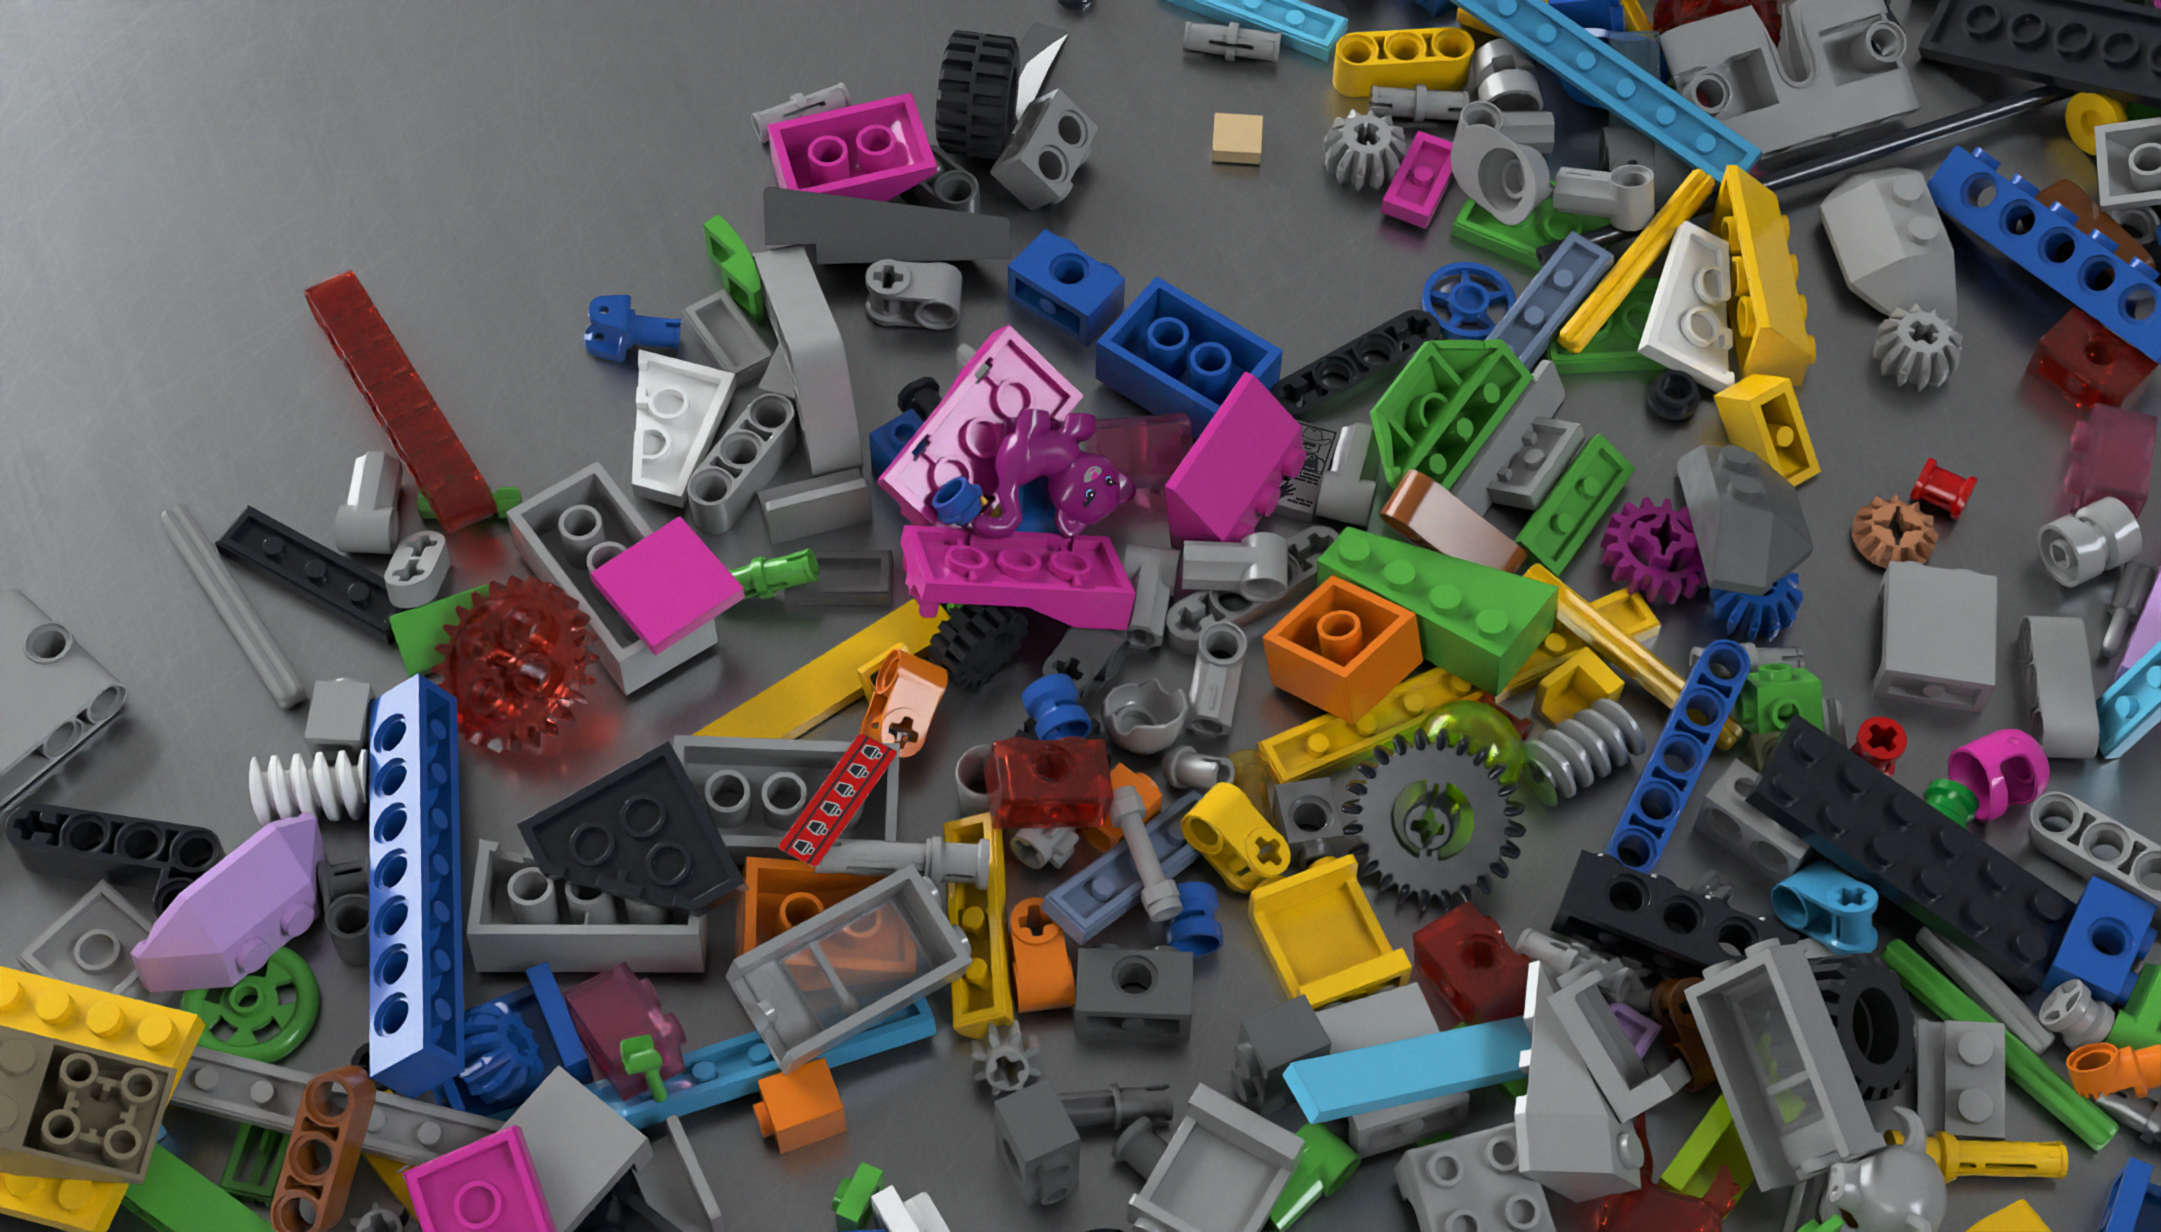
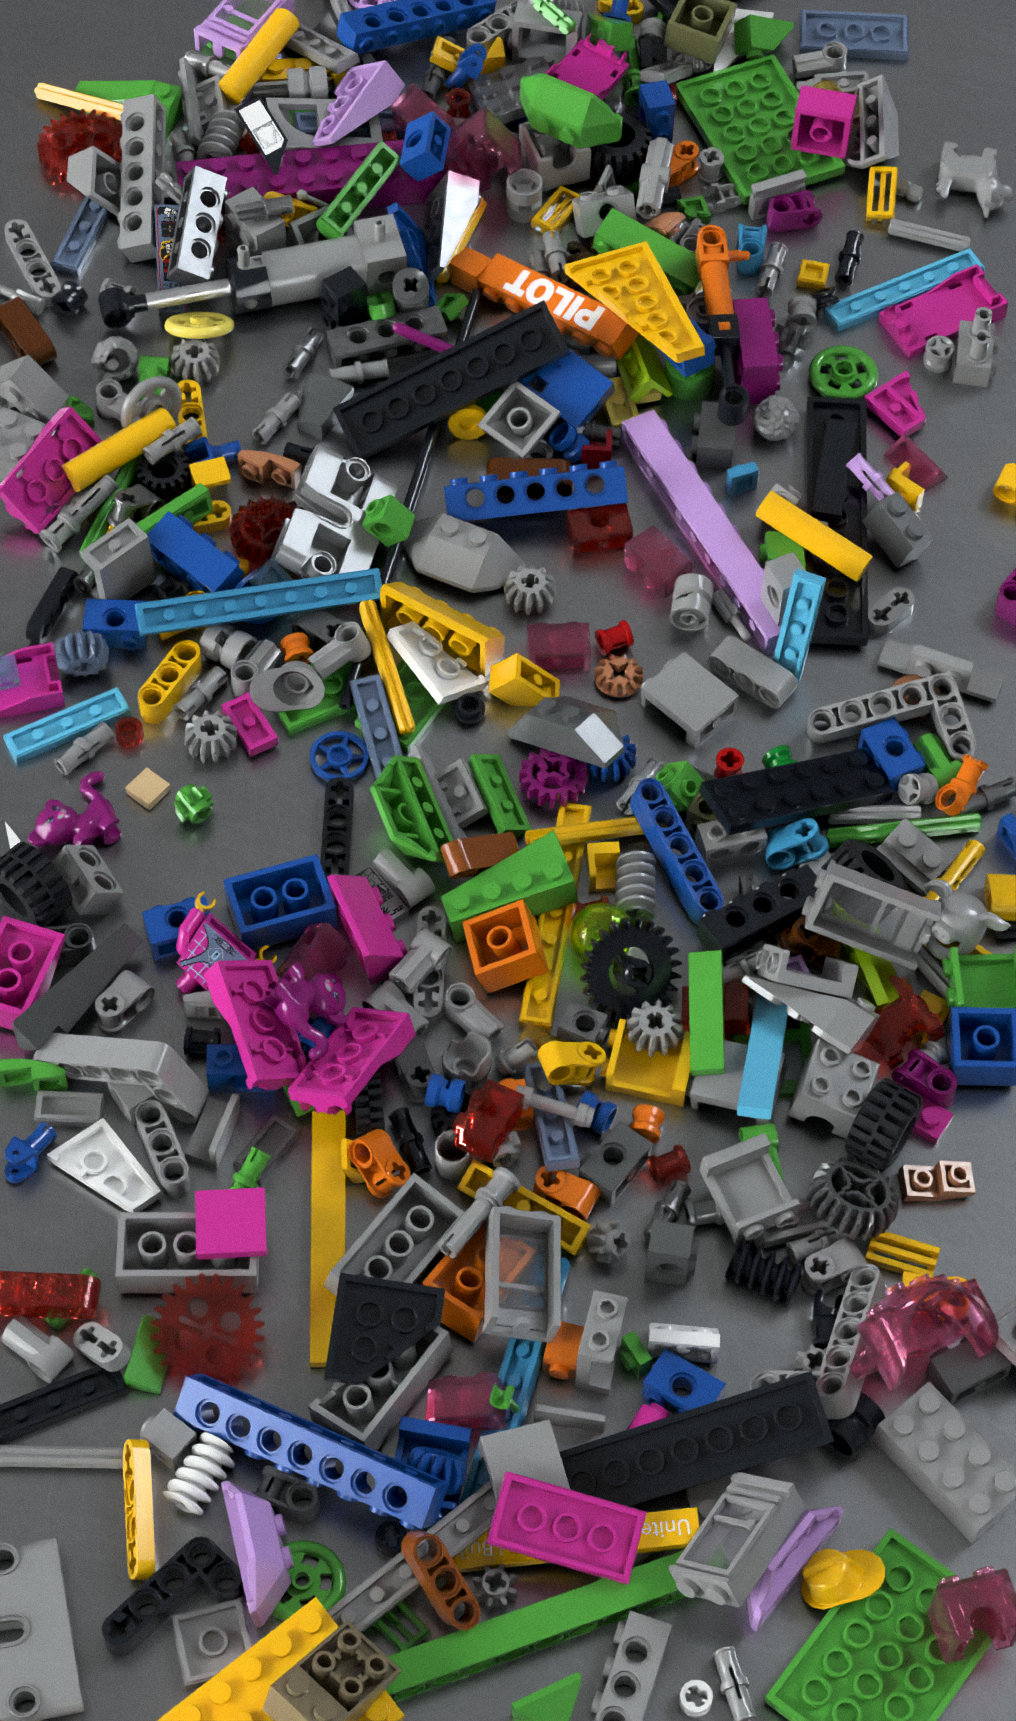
camera: 55 degrees left, 0 degrees up
red sticker [778,734,897,867] -> none
blue plate [932,476,982,526] -> none
dark grey brick [1231,994,1332,1117] -> none
dark pink helmet [1948,729,2050,824] -> none
none -> magenta animal [28,771,121,848]
none -> clear red bush [115,717,144,748]
none -> yellow beam [123,1439,155,1580]
none -> bright green gear [174,784,214,824]
none -> dark pink torso [176,891,277,994]
none -> orange wheel [279,632,314,665]
none -> bright green brick [362,494,416,547]
none -> black pin [388,1108,433,1177]
none -> clear pink brick [526,622,591,672]
none -> light grey panel [575,1290,628,1395]
none -> light grey gear [626,999,683,1058]
none -> orange wheel [629,1104,665,1144]
none -> clear red bush [647,1144,691,1185]
none -> bright green tile [688,950,725,1076]

